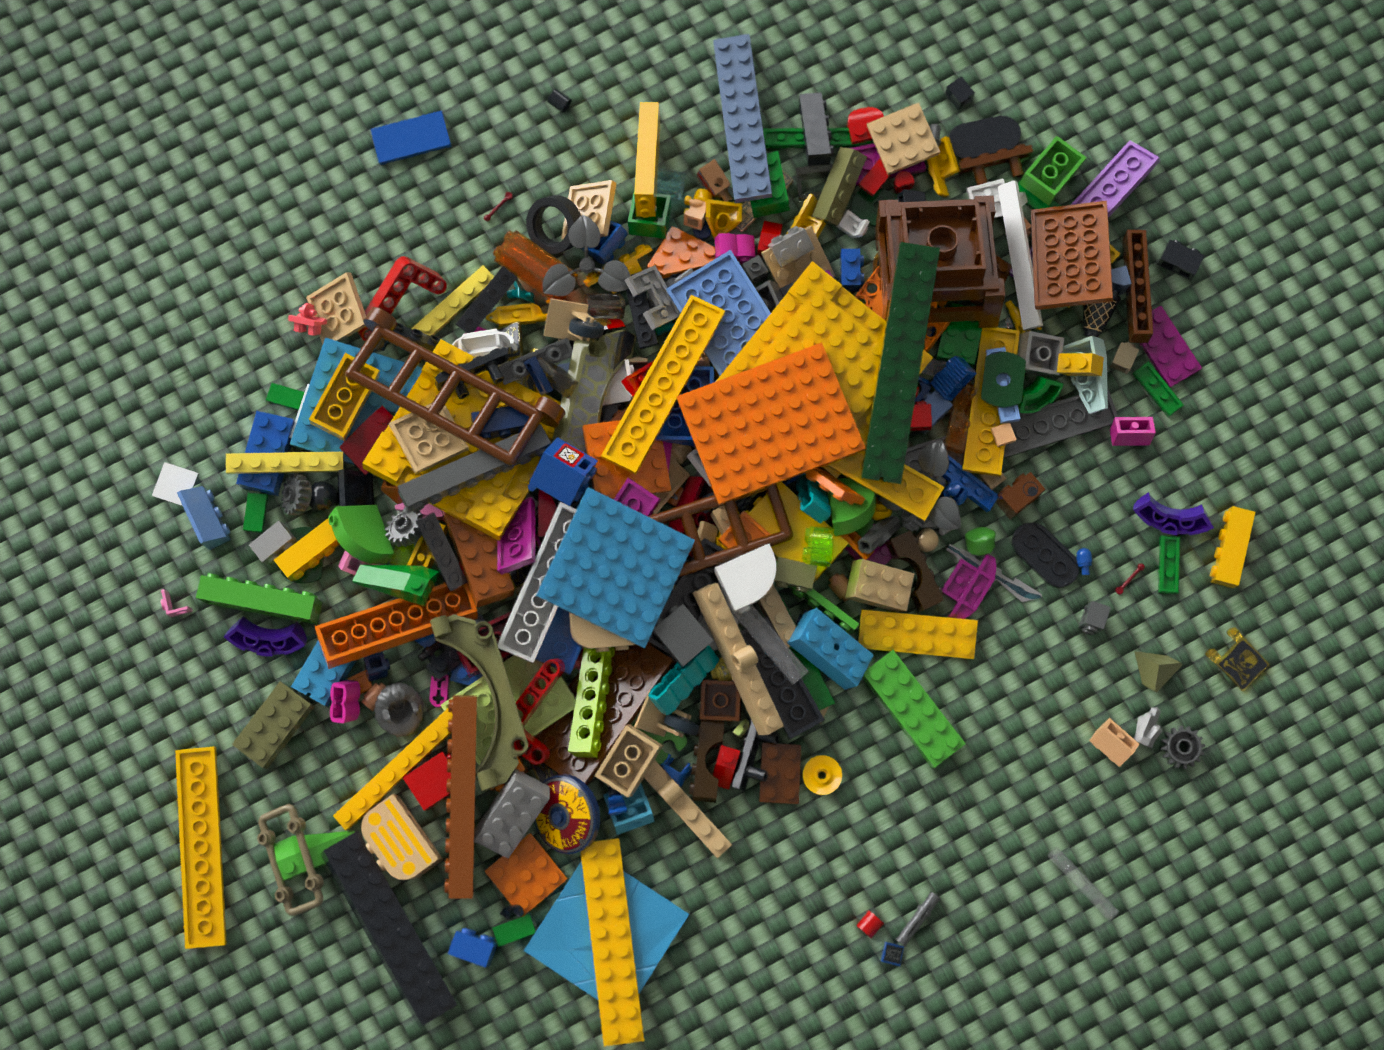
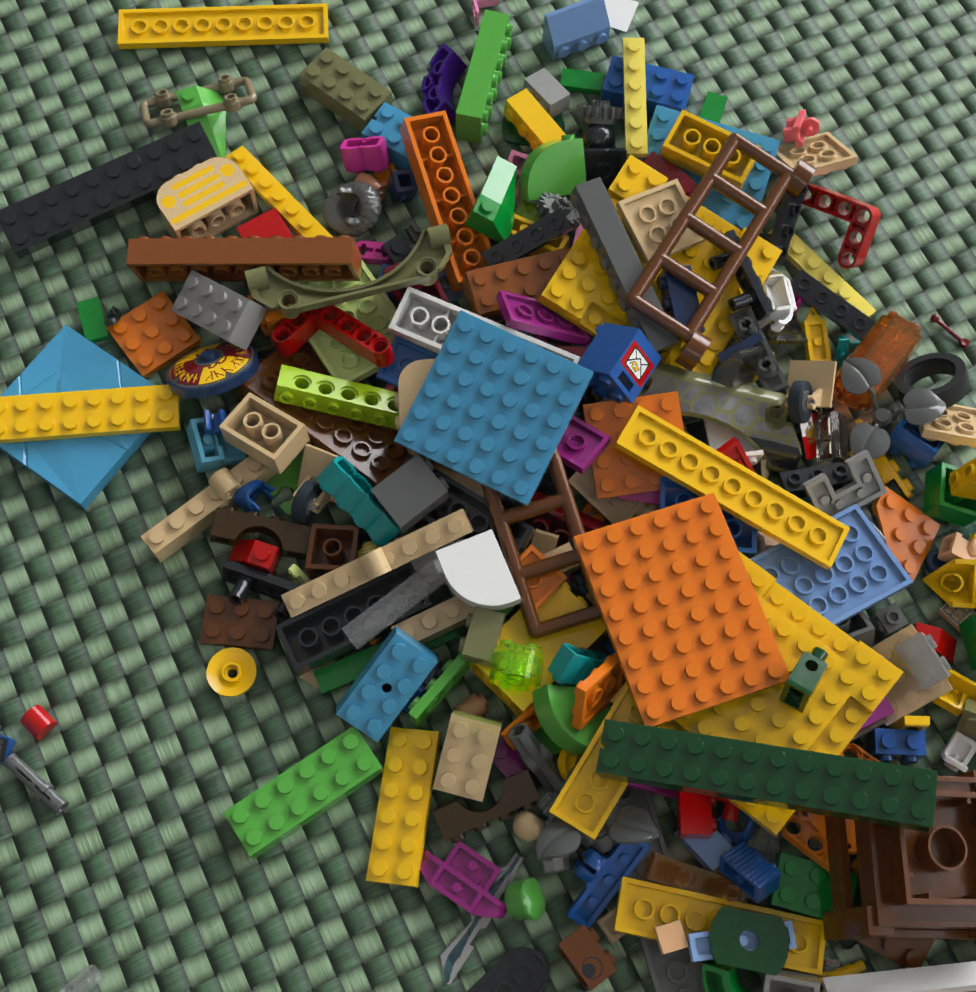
camera: 85 degrees right, 10 degrees down
blue brick [448,928,498,967] -> none
dark pink brick [714,233,755,264] -> none
none -> dark green torso [779,647,828,713]
none -> yellow tile [889,715,930,730]

